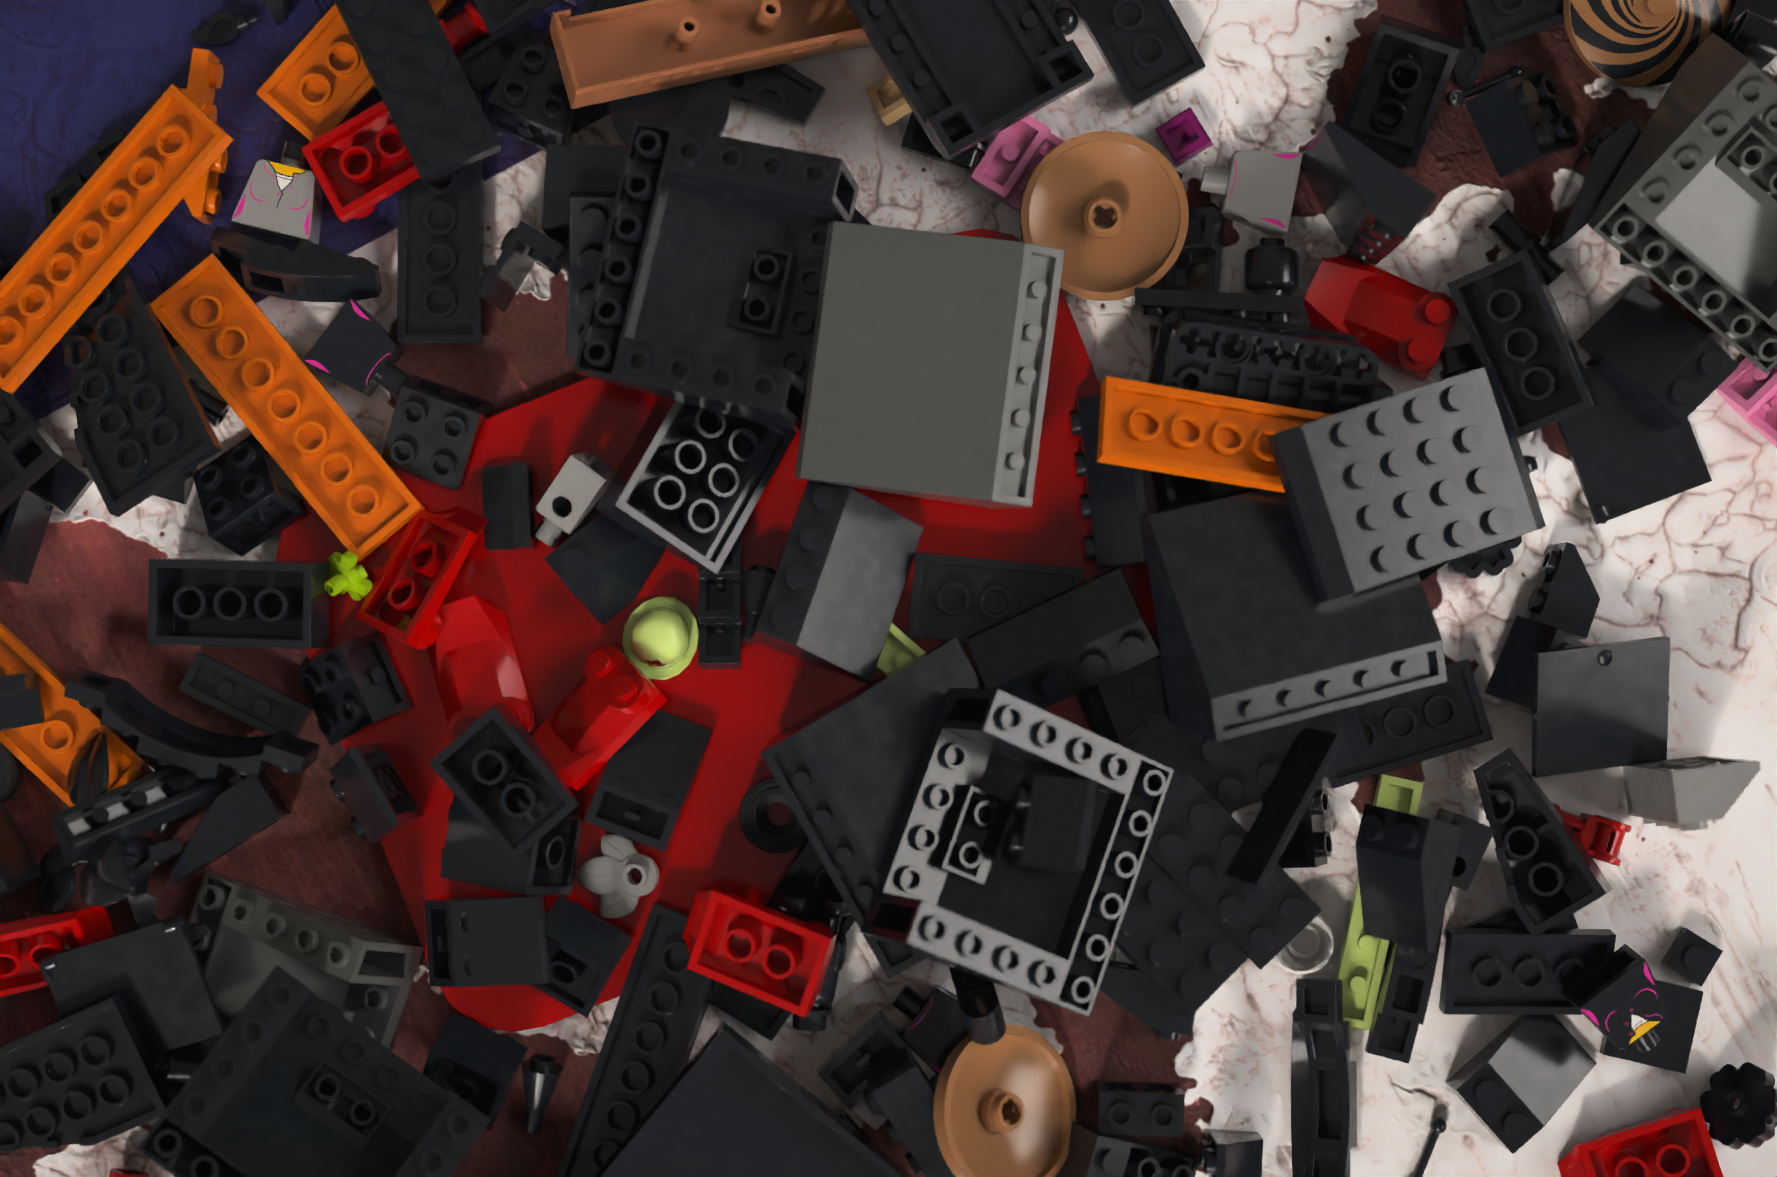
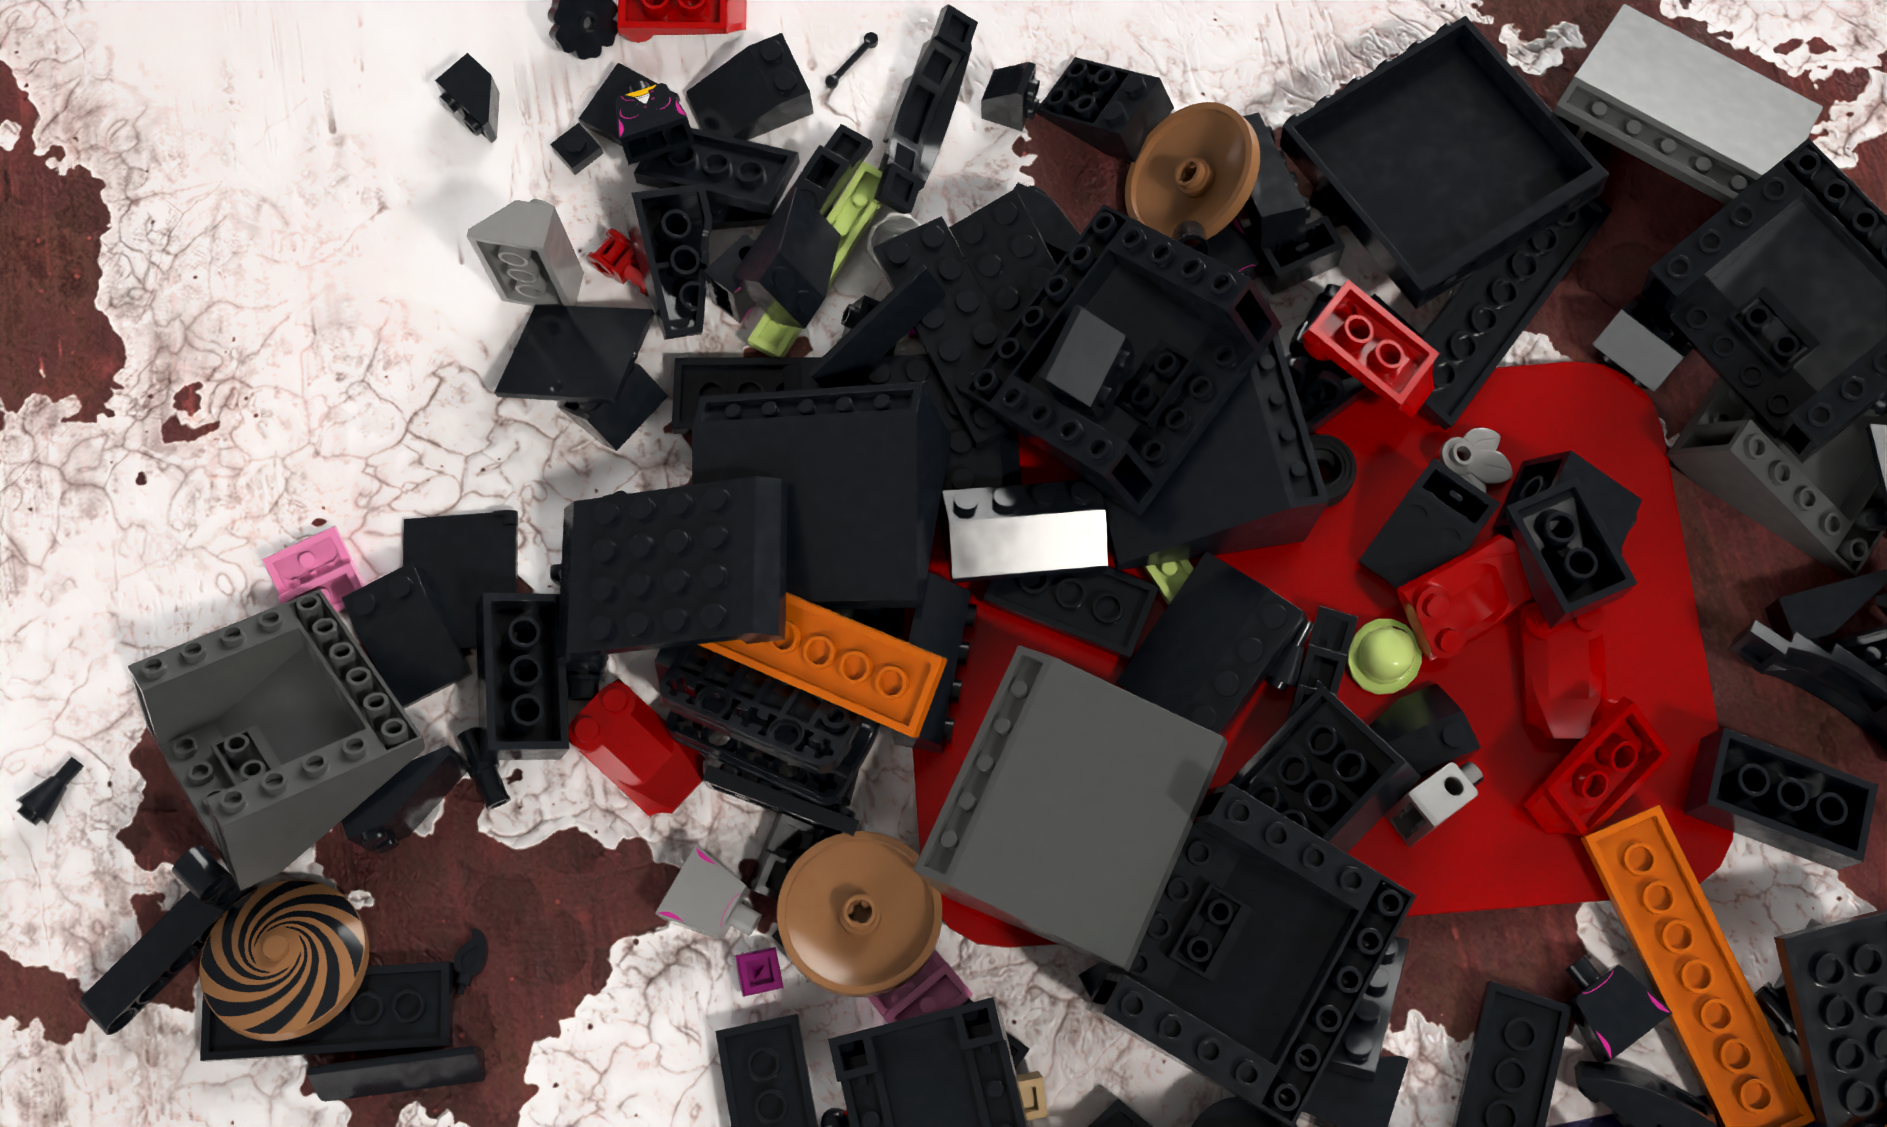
camera: 160 degrees left, 15 degrees down
black plate [178,652,313,737] -> none
black bracket [193,434,307,557] -> none
black bracket [297,631,412,746] -> none
lime plant [324,551,372,601] -> none
black slope [329,743,423,844] -> none
black bracket [381,375,494,490] -> none
black slope [424,895,549,987] -> none
black bracket [478,221,568,312] -> none
black panel [482,462,536,551] -> none
black cone [521,1054,563,1135] -> none
black slope [531,895,633,1018] -> none
black bracket [1095,1080,1185,1137] -> none
black head [1243,238,1299,296] -> none
black slope [1300,120,1437,266] -> none
black slope [1340,14,1460,168] -> none
black hinge [1446,66,1524,107] -> none
black slope [1465,69,1579,178] -> none
black slope [1527,542,1600,639] -> none

